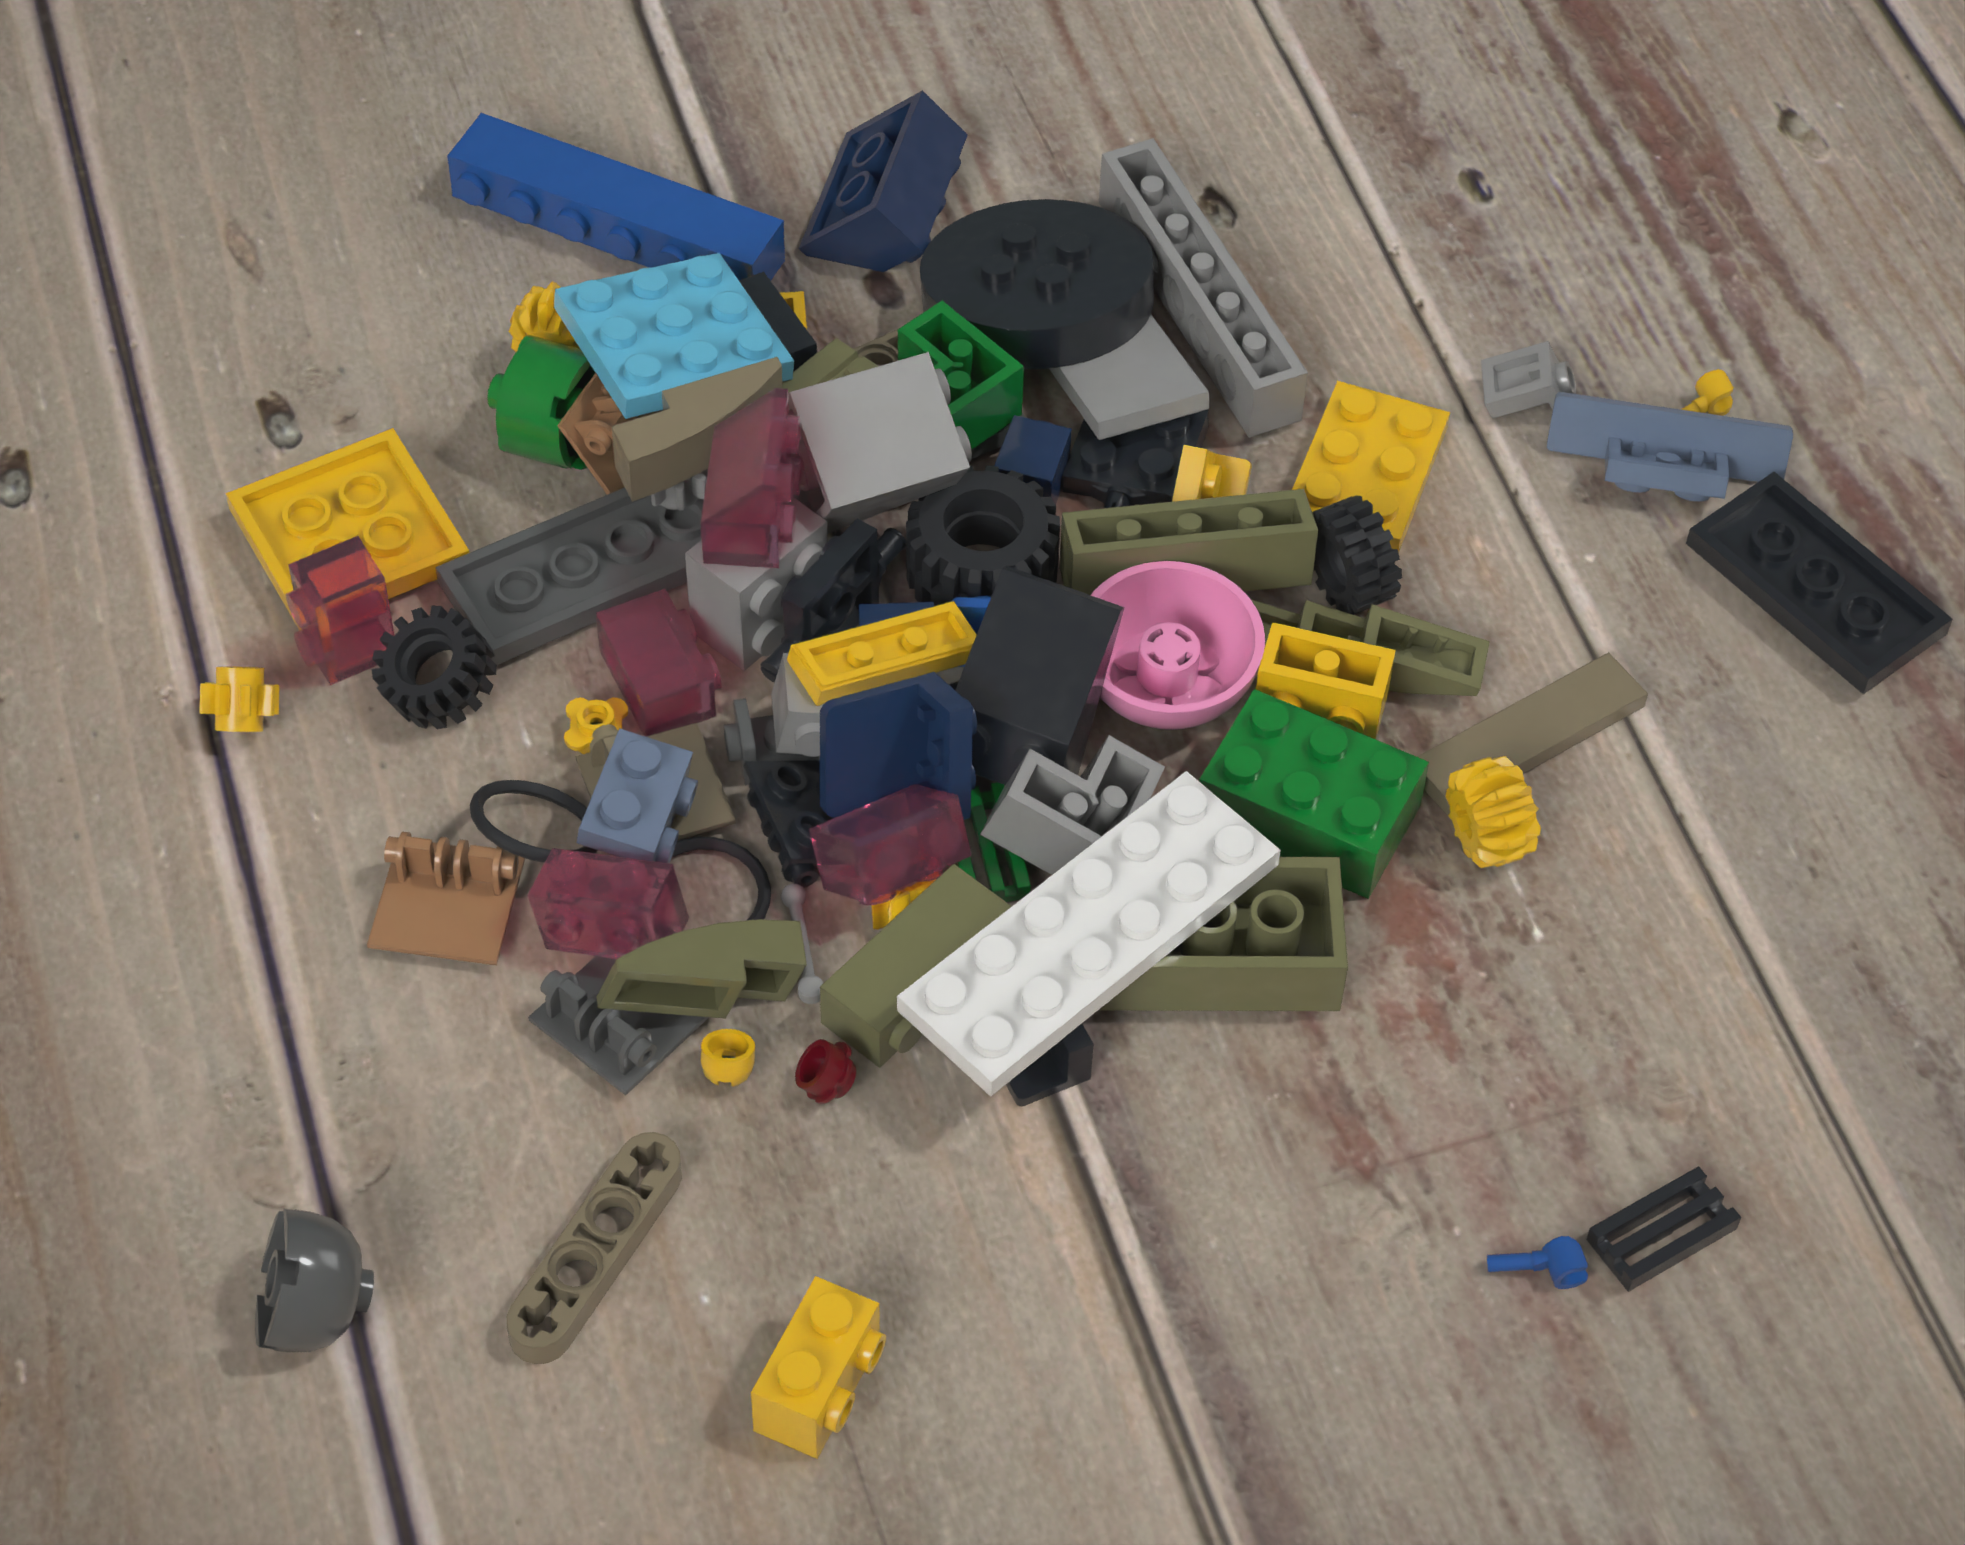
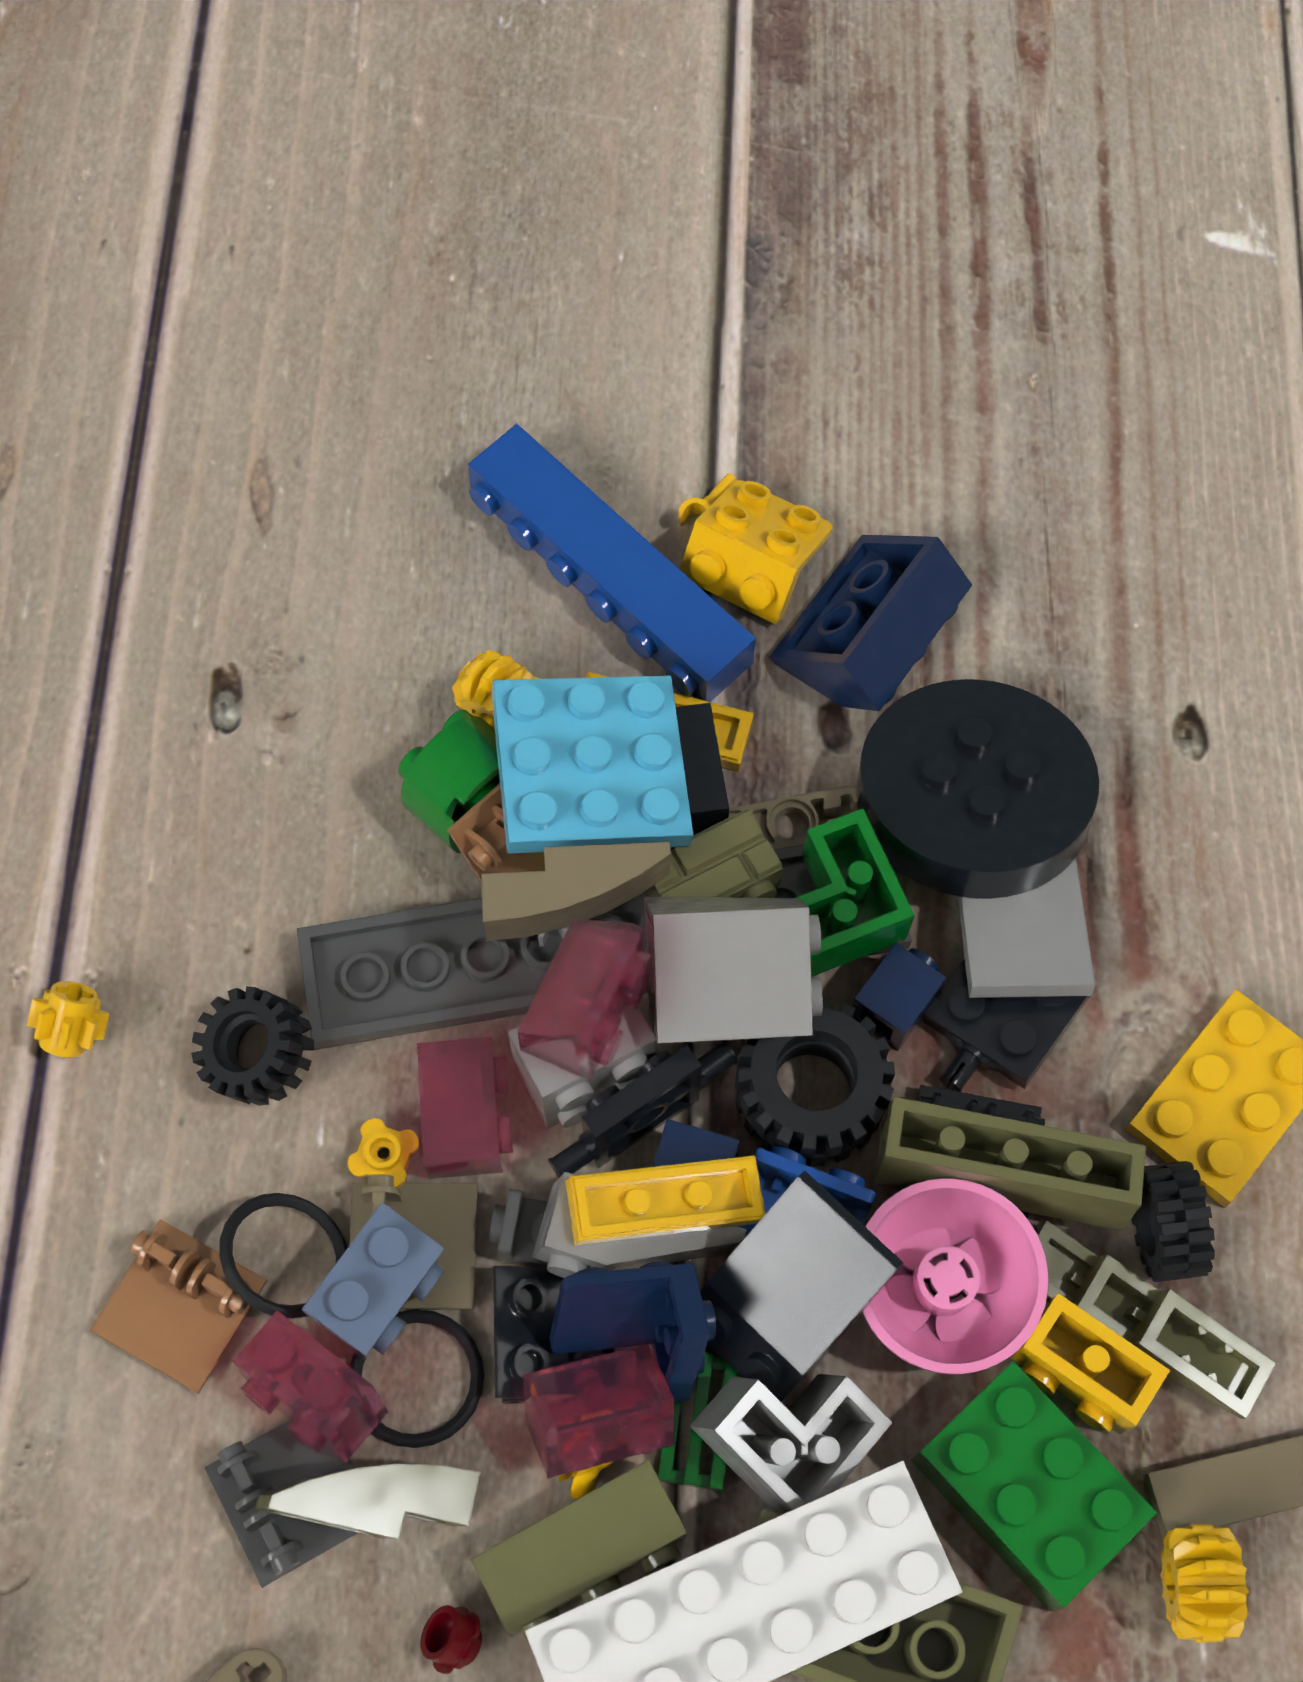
camera: 20 degrees right, 15 degrees up
yellow plate [226,428,470,634] -> none
clear pink brick [286,536,395,686] -> none
yellow hinge [701,1029,755,1087] -> none
light grey hinge [781,883,823,1004] -> none
light grey brick [1099,138,1308,438] -> none
yellow bracket [1172,445,1252,502] -> none
none -> yellow hand [679,473,737,526]
none -> yellow bracket [679,480,833,625]

